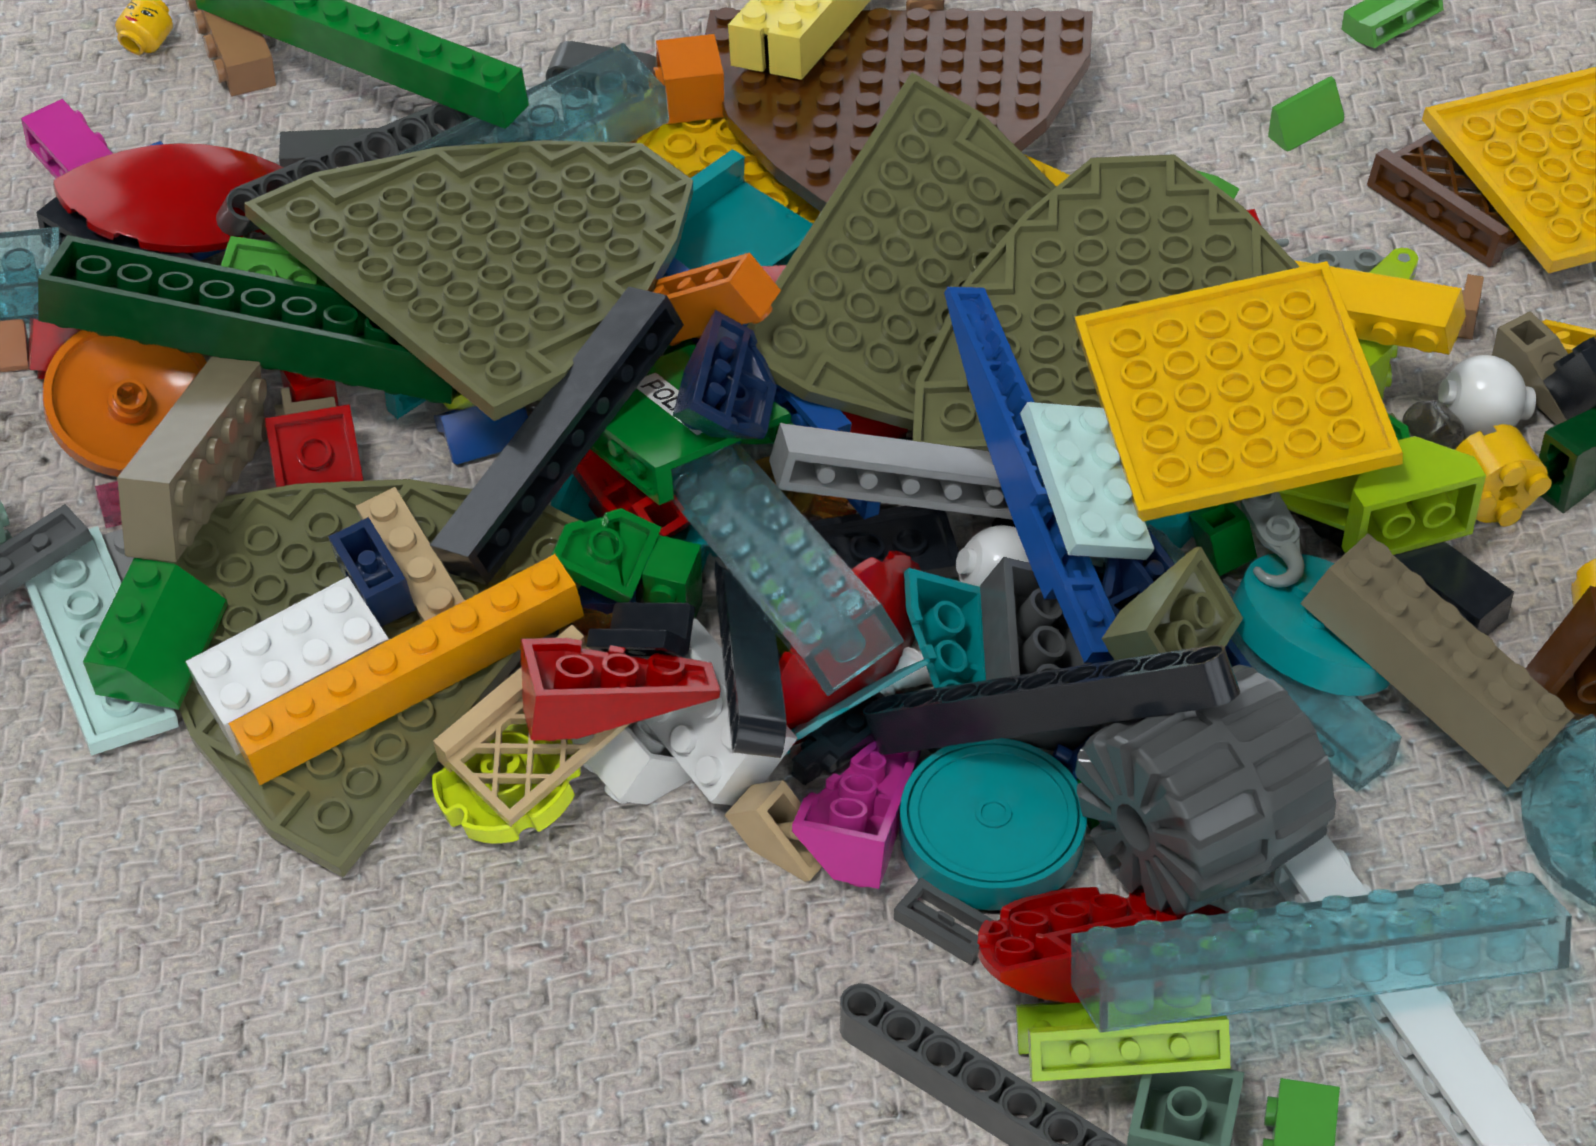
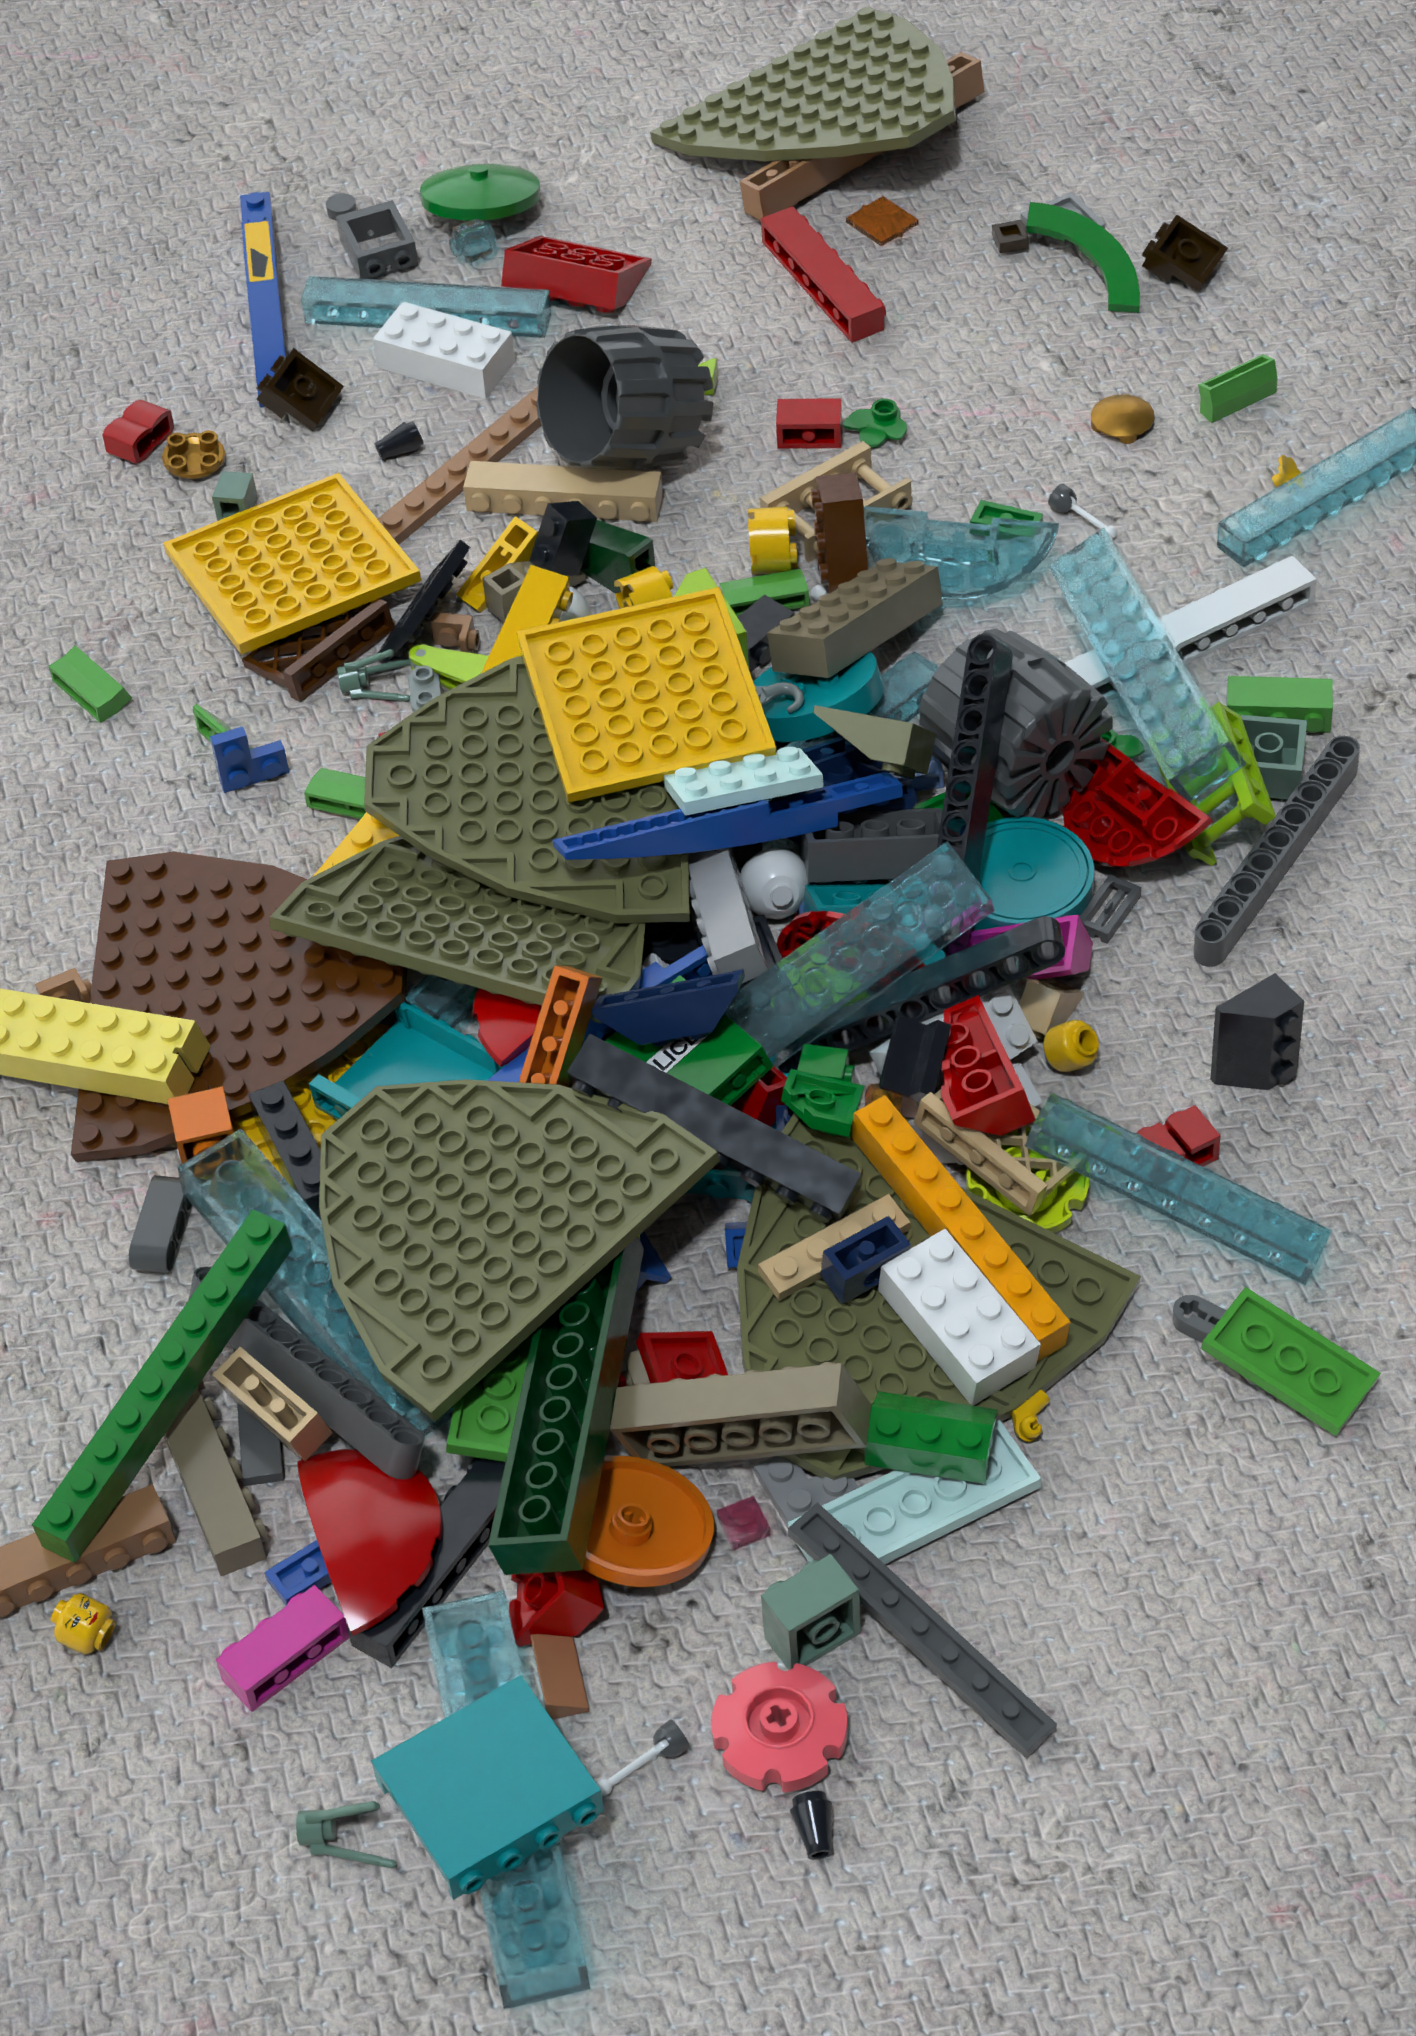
camera: 90 degrees left, 0 degrees up
none -> dark tan brick [164,1379,269,1577]
none -> blue plate [210,726,290,793]
none -> tan brick [212,1347,333,1461]
none -> black brick [248,1080,322,1228]
none -> sand green plant [338,649,411,702]
none -> black plate [377,539,471,664]
none -> bright green piece [720,569,810,617]
none -> yellow arm [1012,1389,1050,1442]
none -> clear light blue brick [1025,1092,1332,1285]
none -> yellow head [1043,1020,1099,1072]
none -> red piece [1130,1105,1221,1190]
none -> dark grey beam [1172,1295,1227,1343]
none -> bright green plate [1201,1287,1381,1437]
none -> black slope [1210,973,1304,1090]

